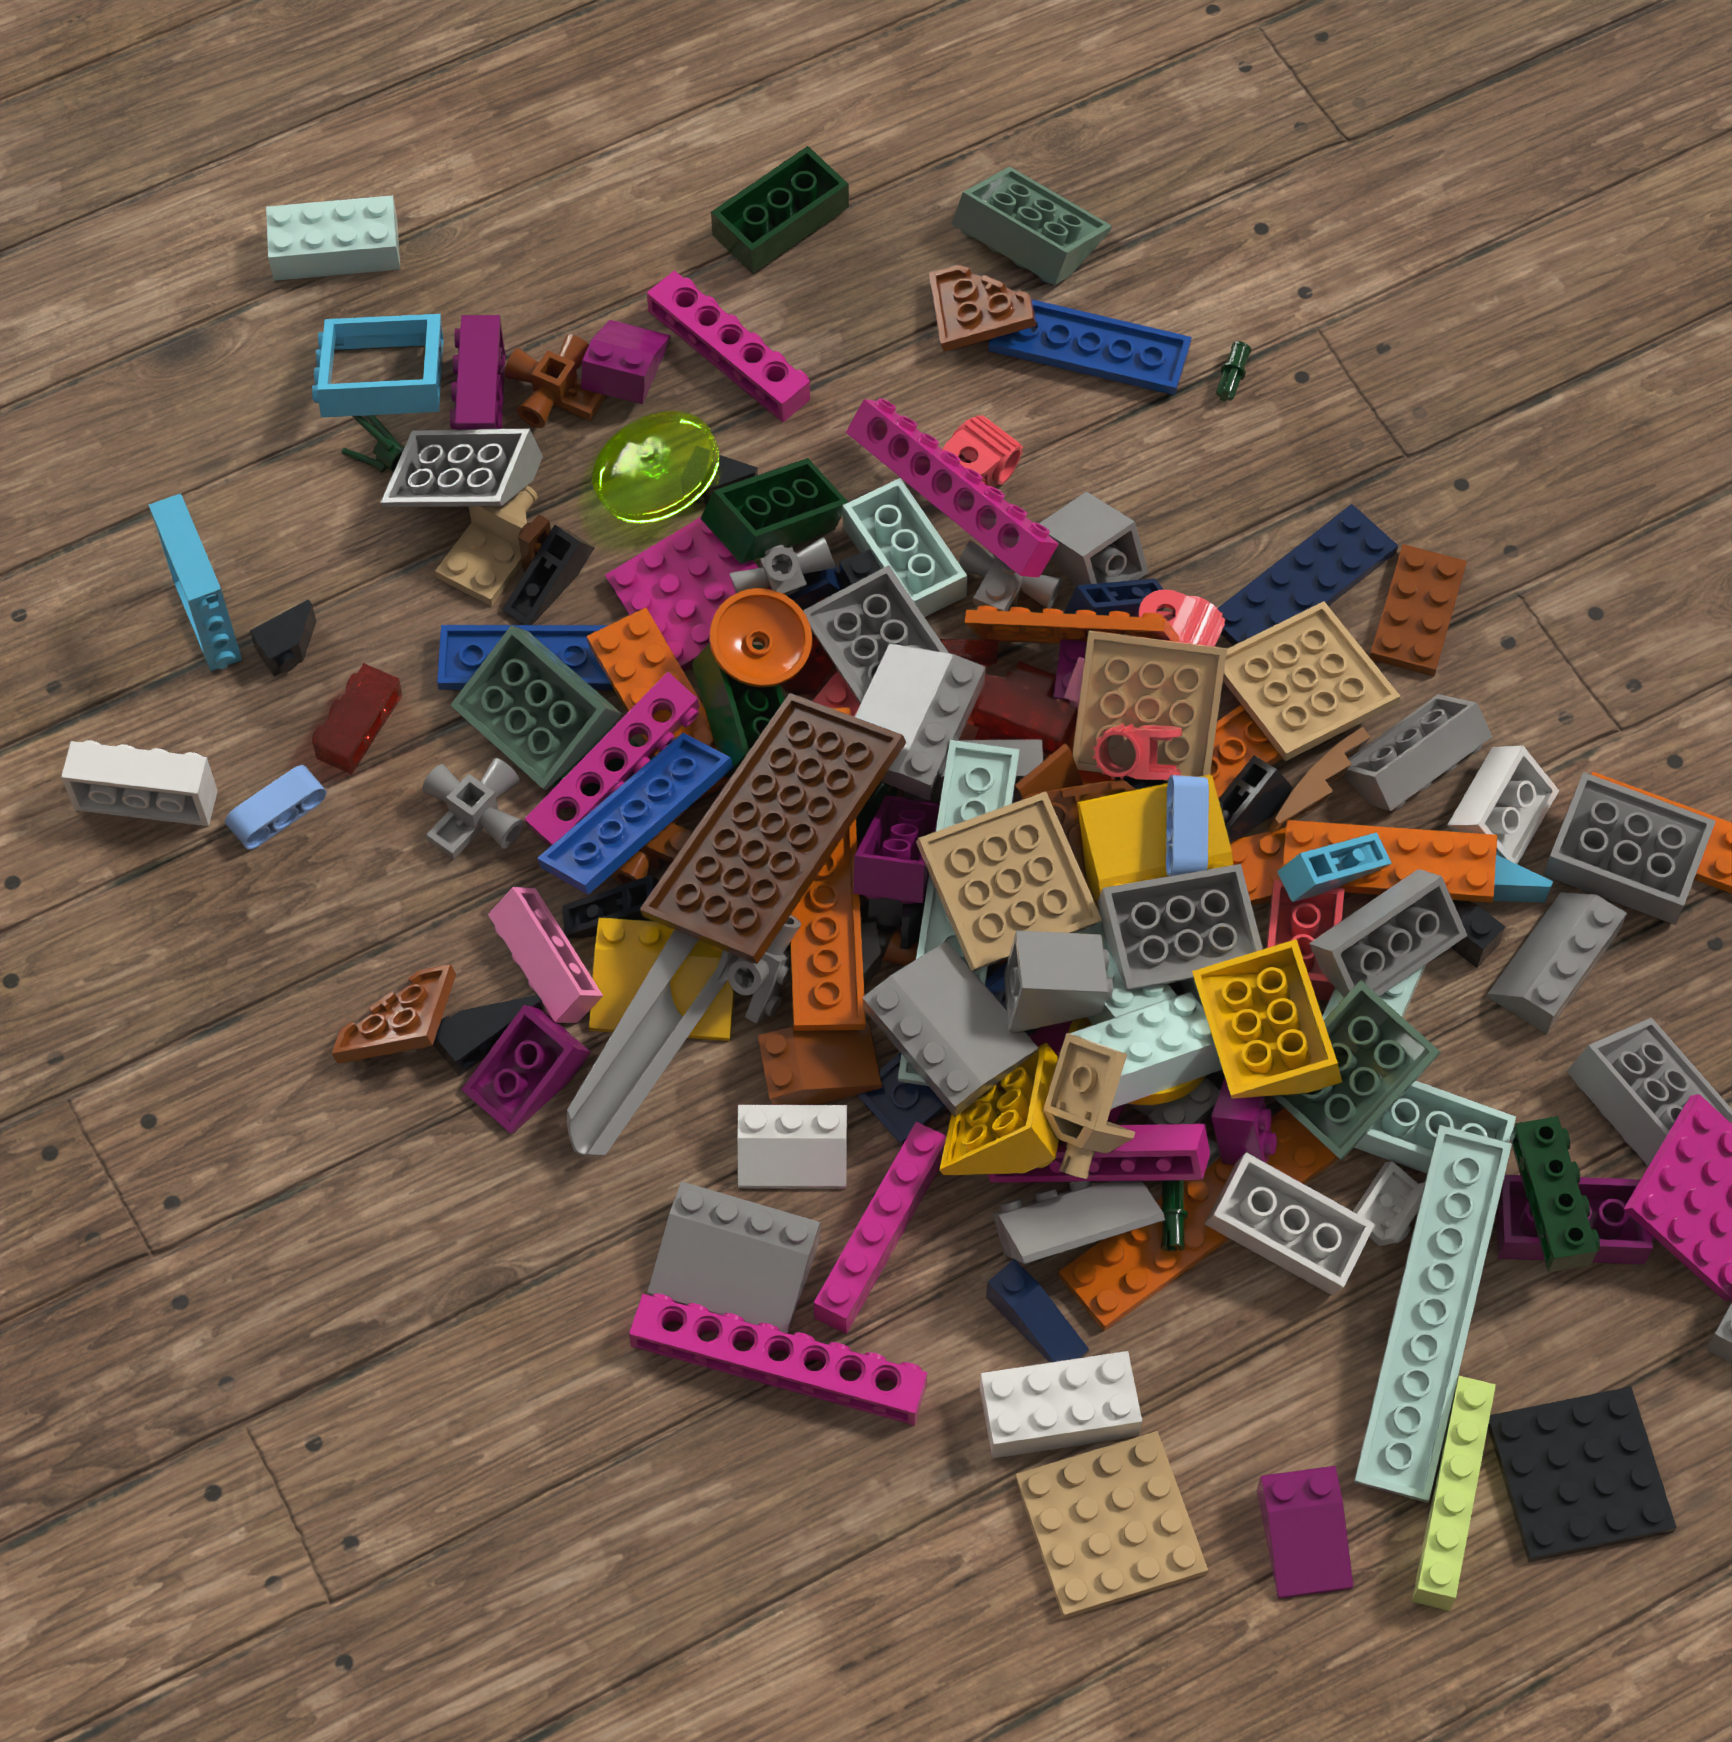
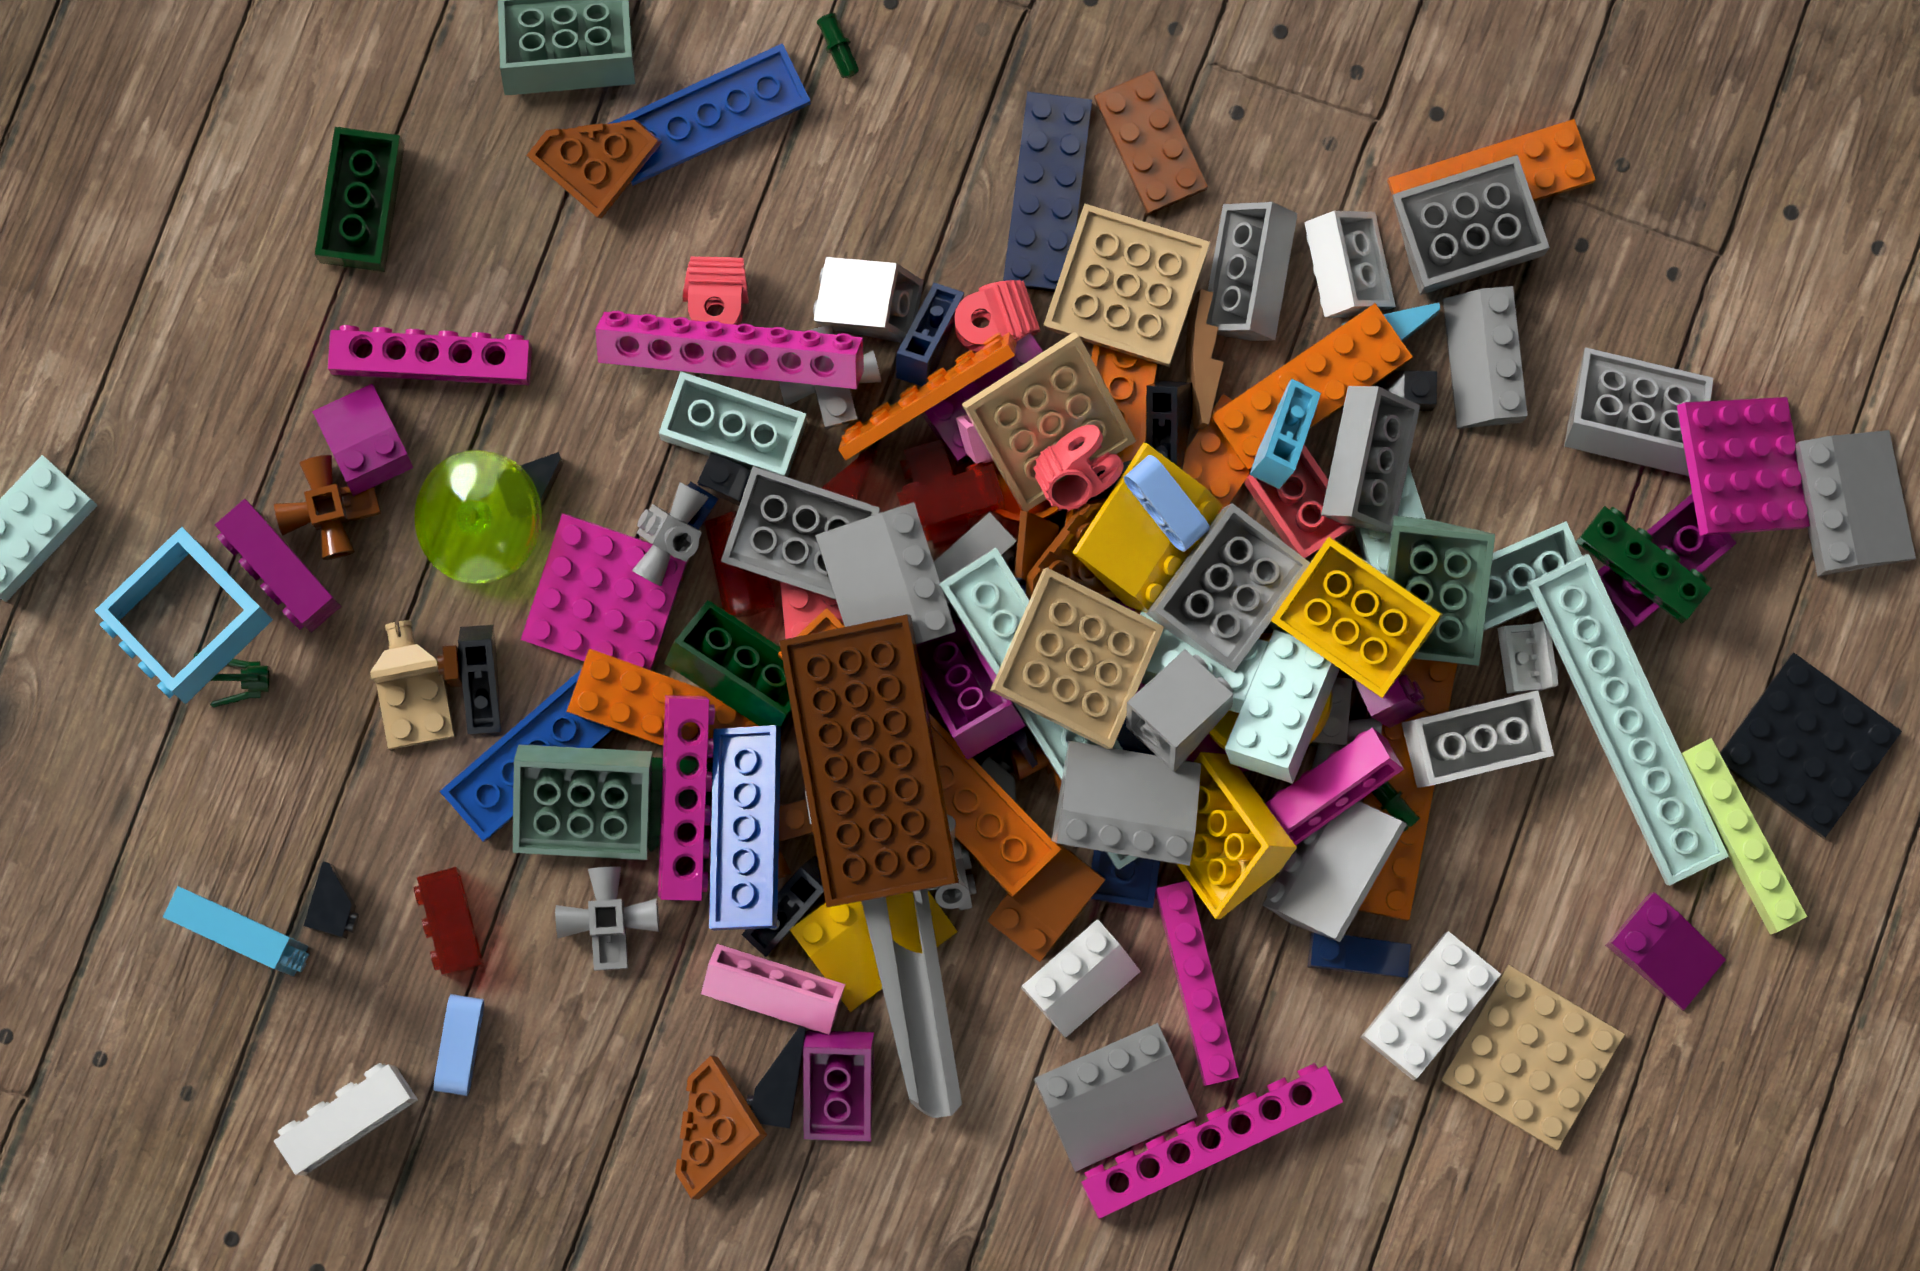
camera: 45 degrees left, 20 degrees up
light grey slope [380,429,543,507] -> none
dark green brick [700,458,849,565] -> none
orange dish [709,588,812,687] -> none
tan plate [1043,1033,1135,1179] -> none

